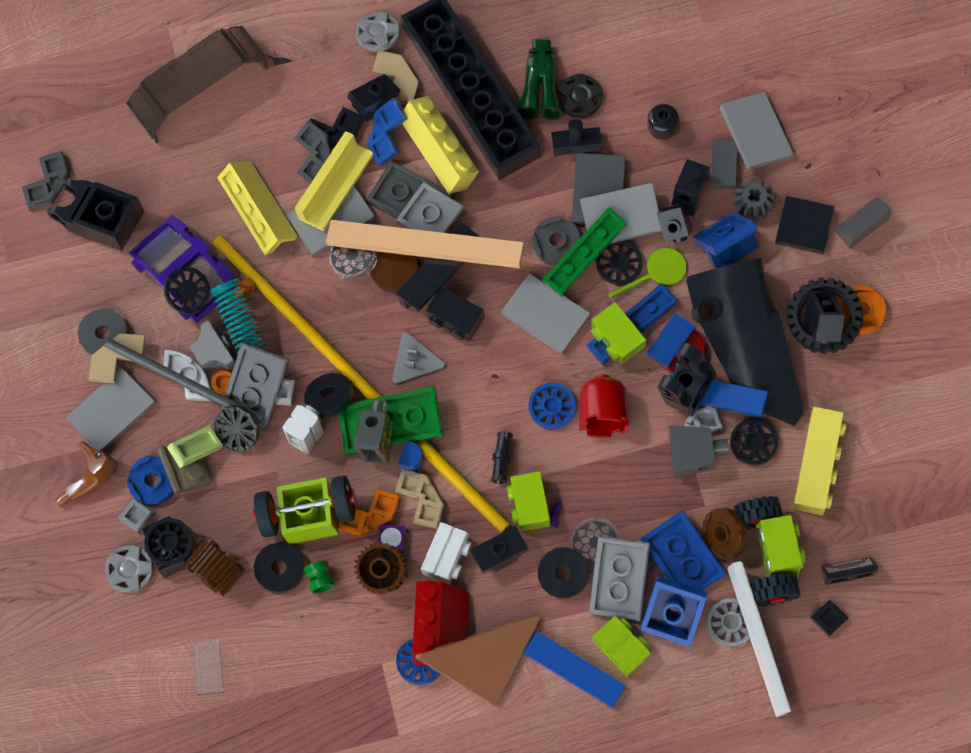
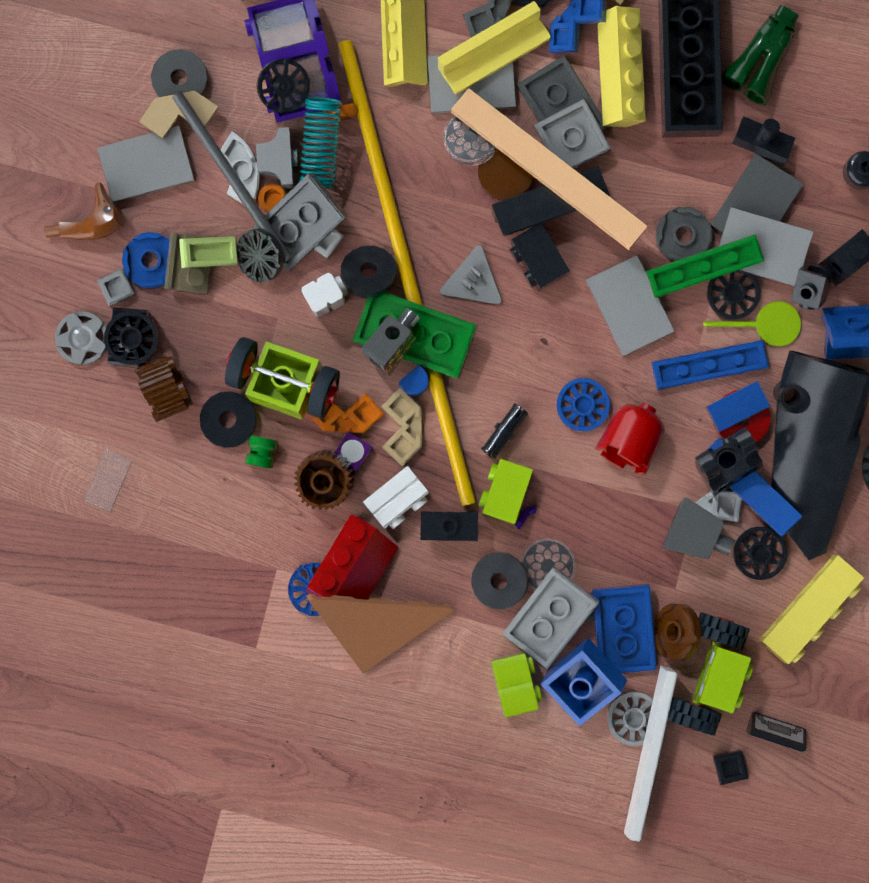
camera: 20 degrees right, 15 degrees up
blue tile [523,631,626,709] -> none
pearl dark grey wheel [558,74,603,118] -> none
lime brick [590,302,646,365] -> none

